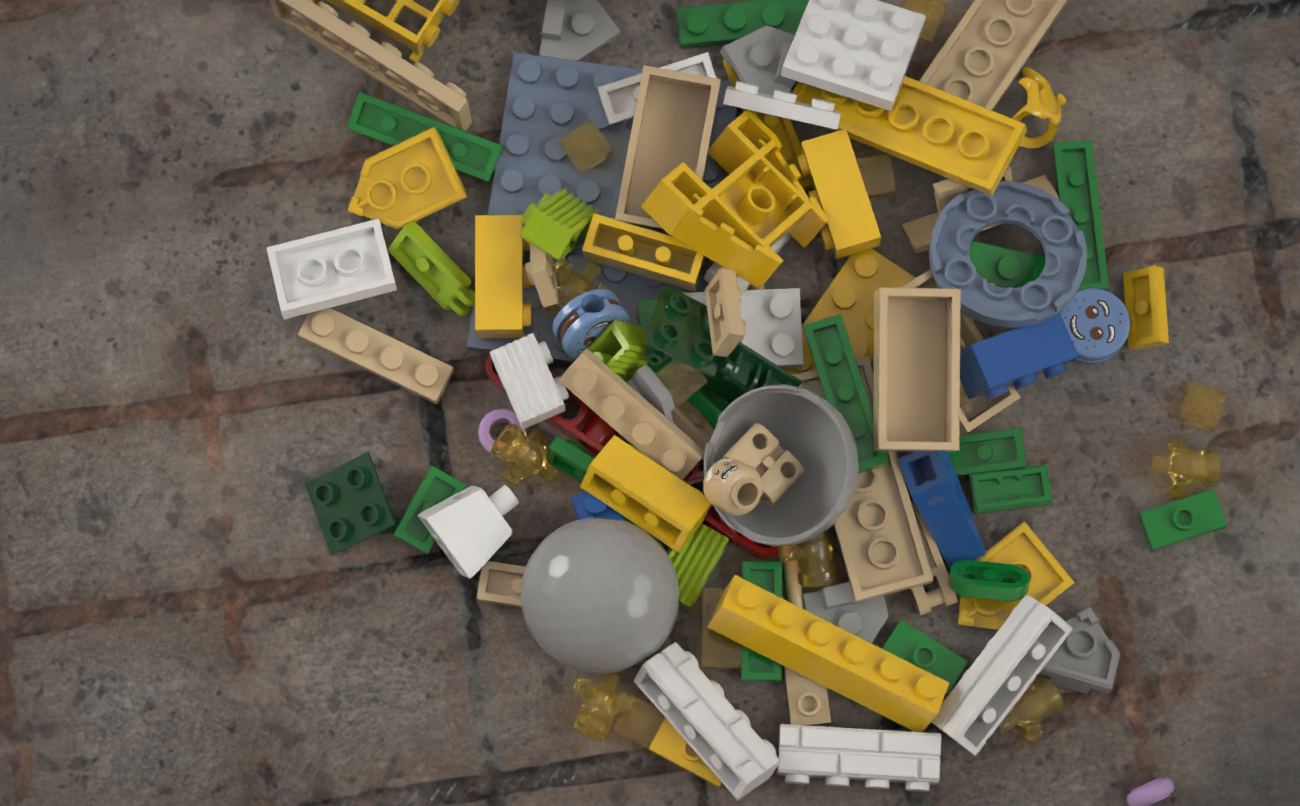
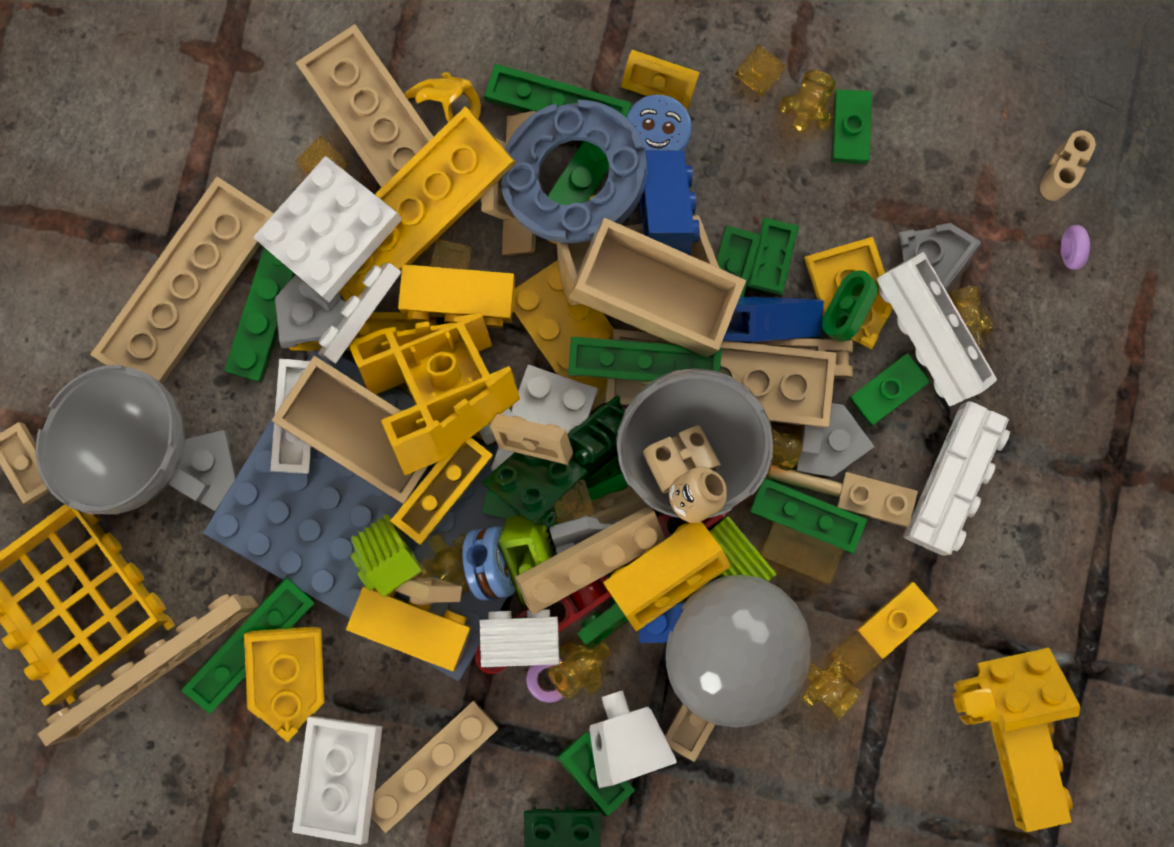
camera: 70 degrees left, 5 degrees up
lime hinge [387,221,475,317] -> none
clear yellow plate [559,119,613,175] -> none
white brick [634,642,781,800] -> none
yellow brick [707,575,949,733] -> none
none -> tan piece [1040,130,1096,201]

